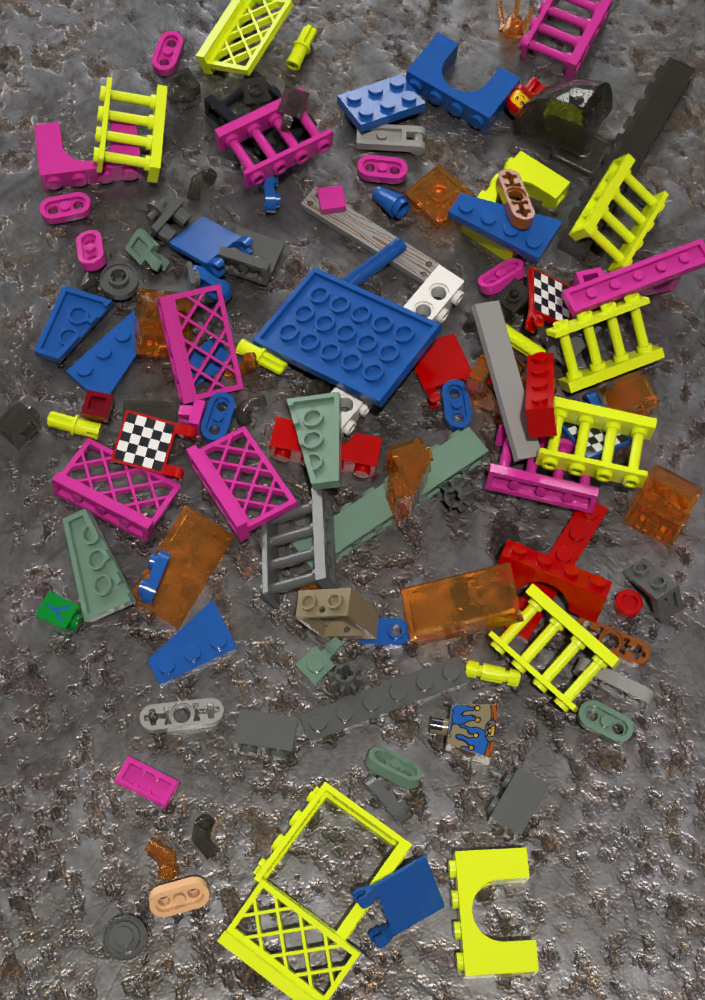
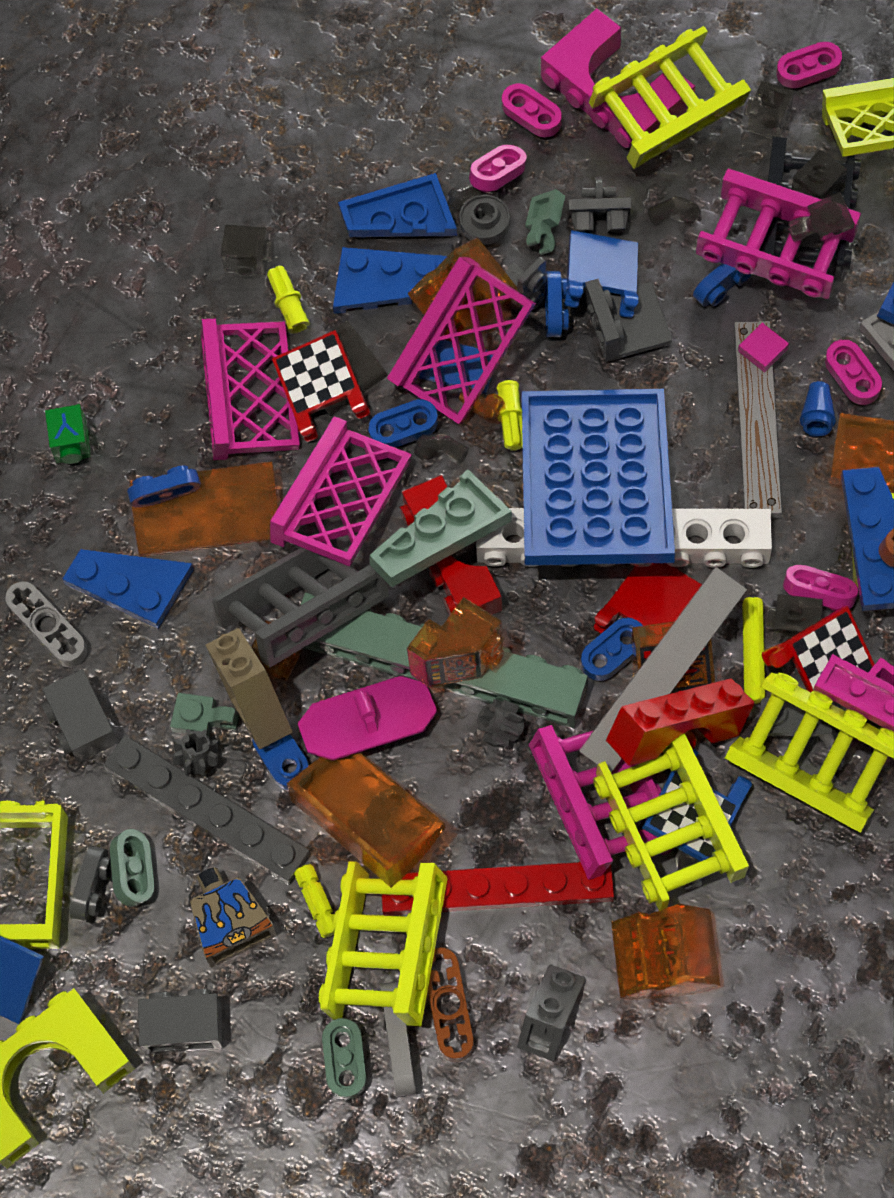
camera: 65 degrees right, 0 degrees up
sand green wing [63,509,137,623] -> none
dark red tile [80,390,115,423] -> none
dark pink tile [178,399,207,436] -> none
clear smoke arm [300,379,331,397] -> none
blue axle [342,237,407,286] -> none
red arch [491,540,612,623] -> none
clear orange brick [597,371,660,417] -> none
red tile [613,589,643,619] -> none
none -> dark pink shield [297,676,437,760]

